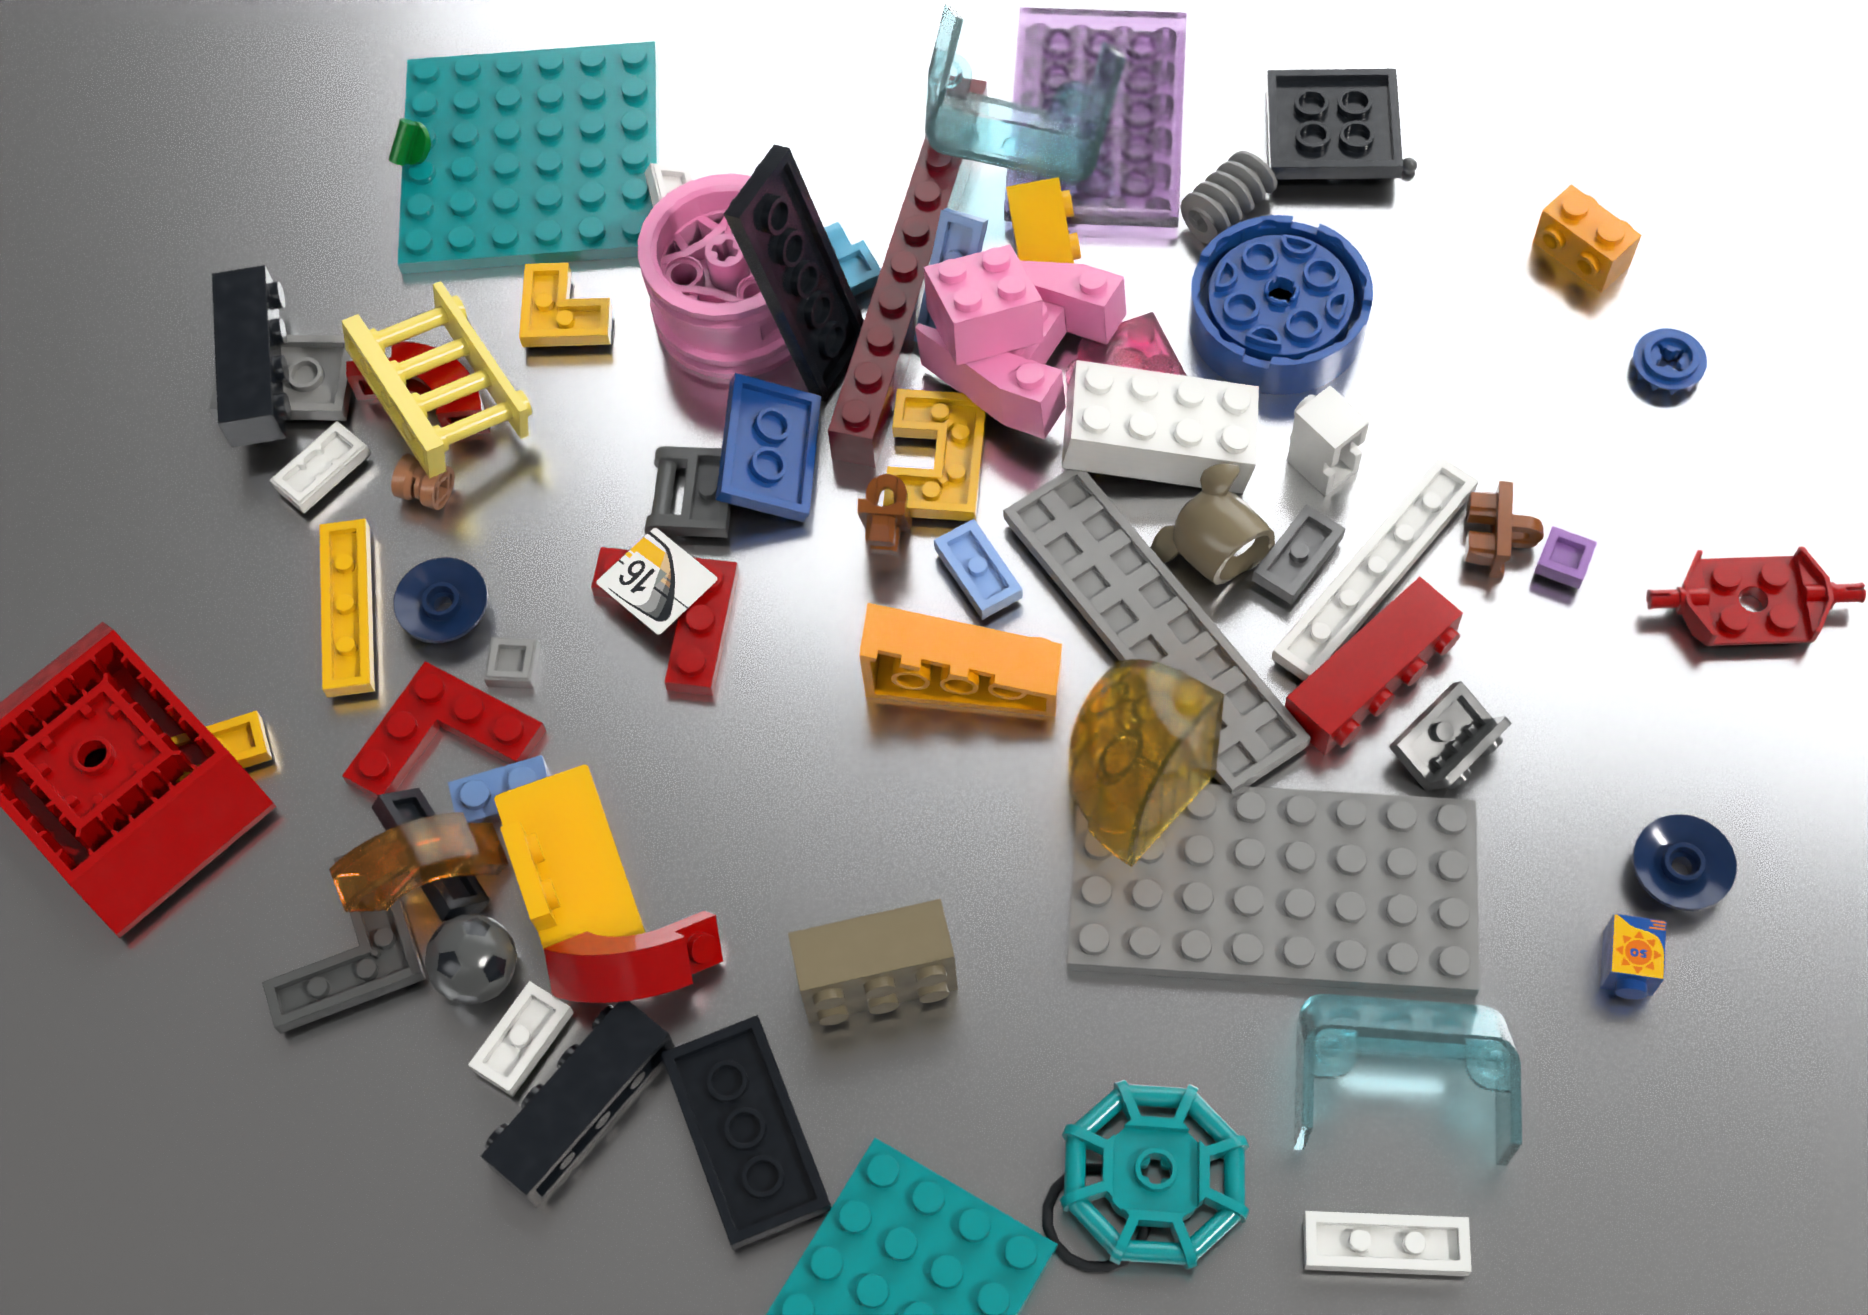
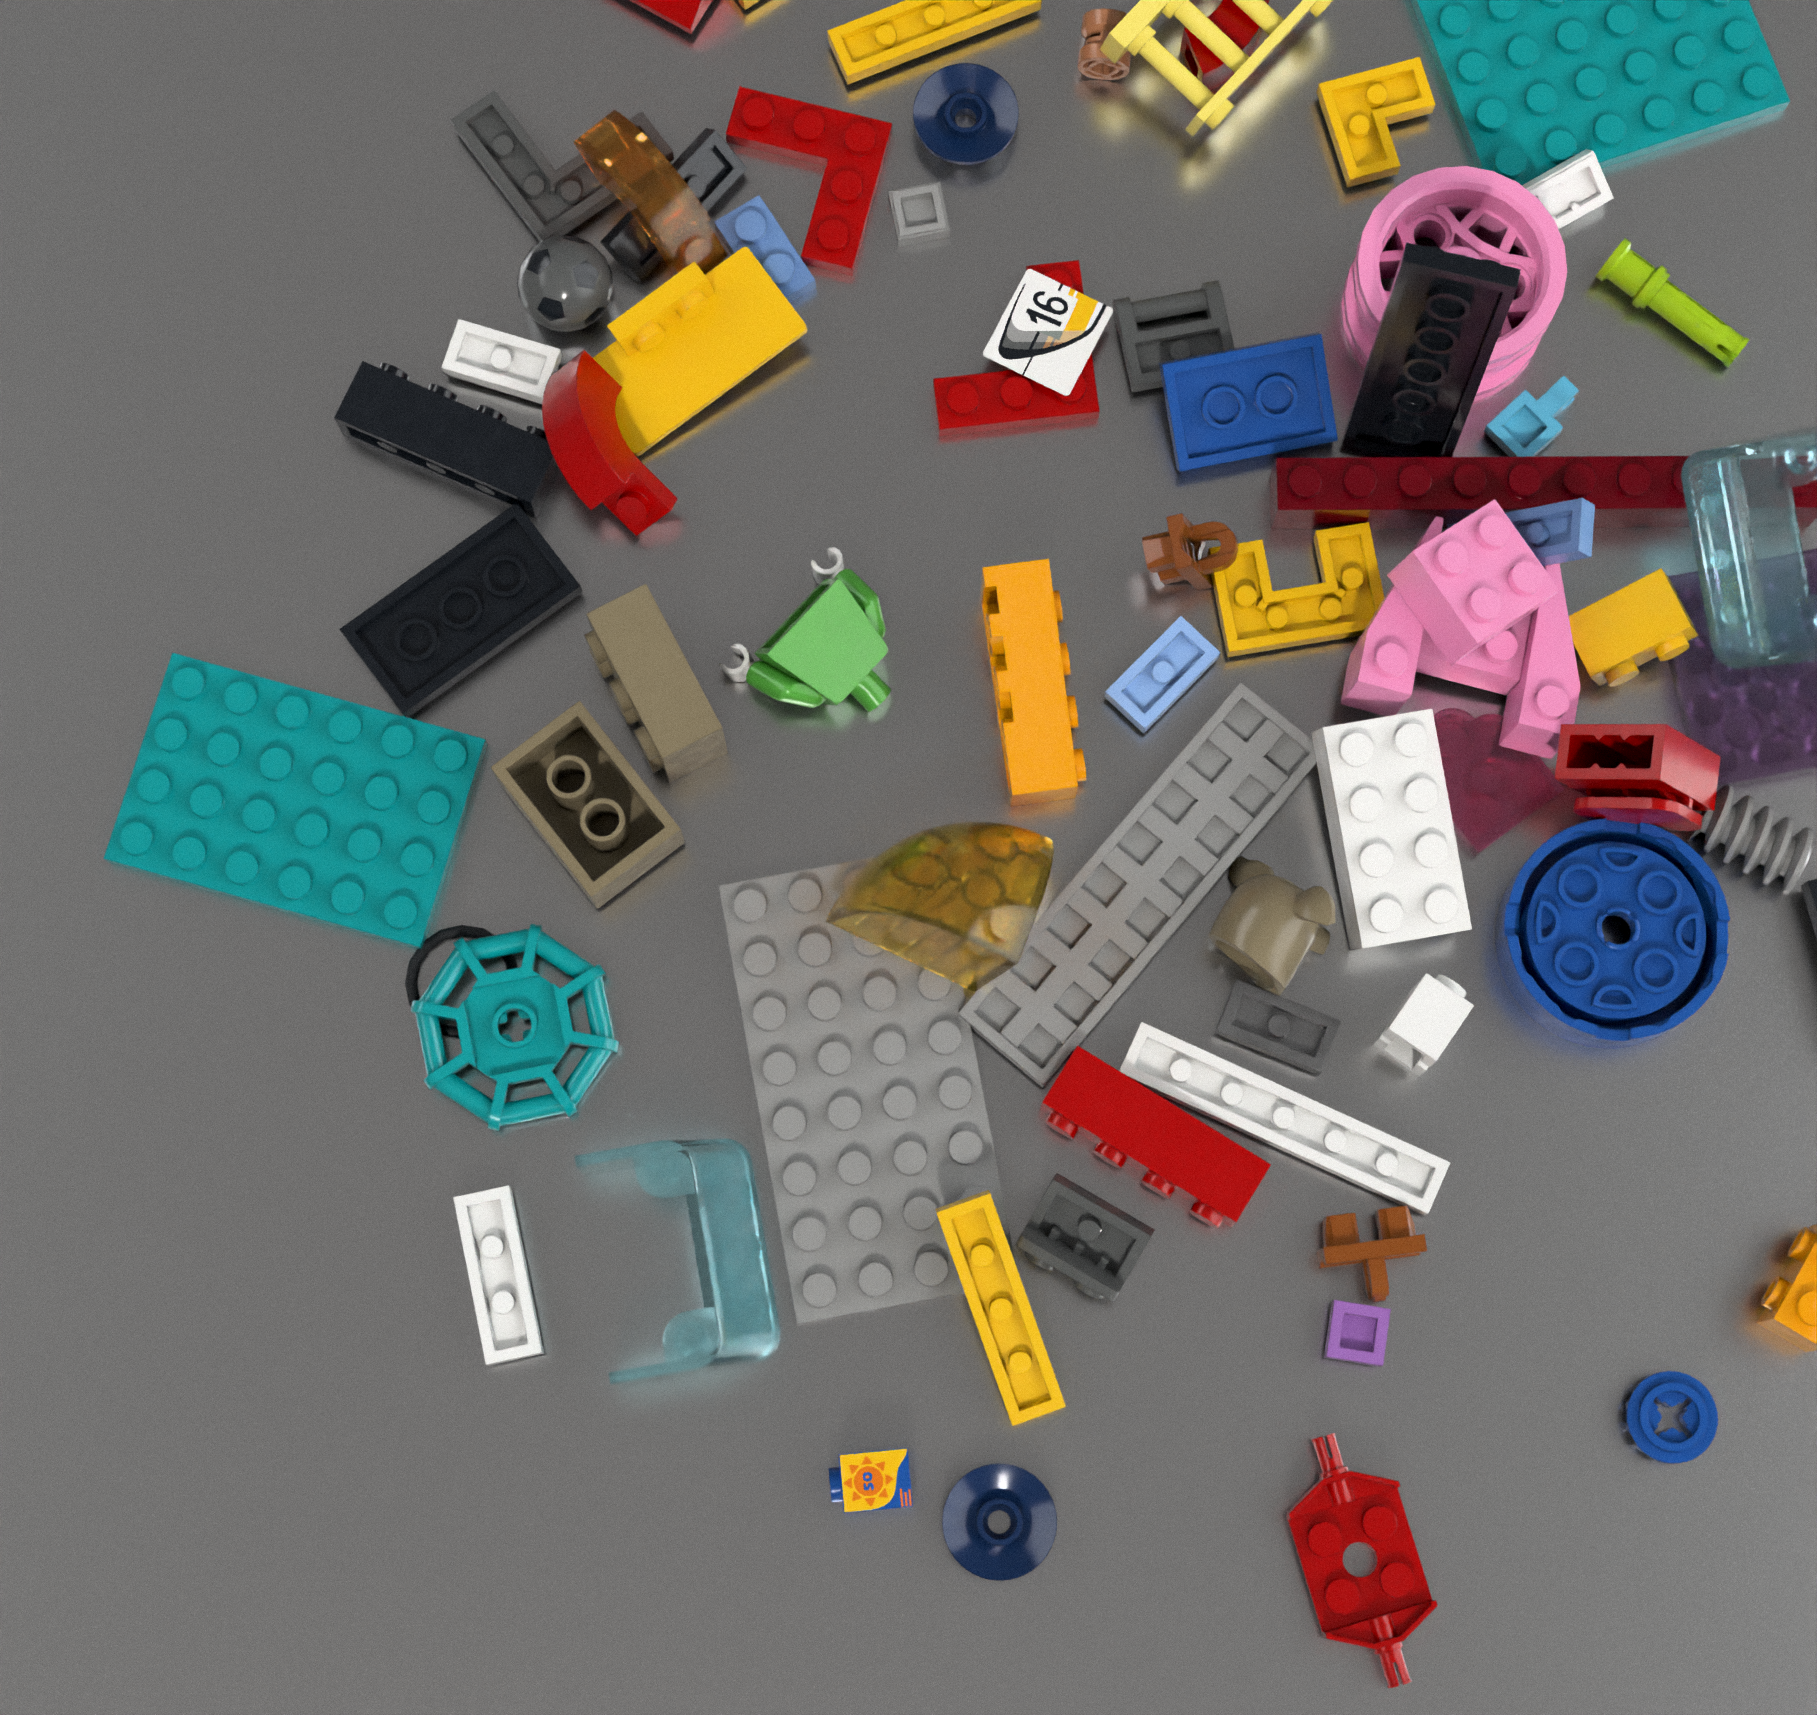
camera: 70 degrees right, 15 degrees up
none -> dark tan brick [490,700,685,909]
none -> bright green torso [719,547,891,712]
none -> yellow plate [935,1190,1066,1426]
none -> red brick [1555,724,1721,831]
none -> lime pin [1595,238,1750,368]

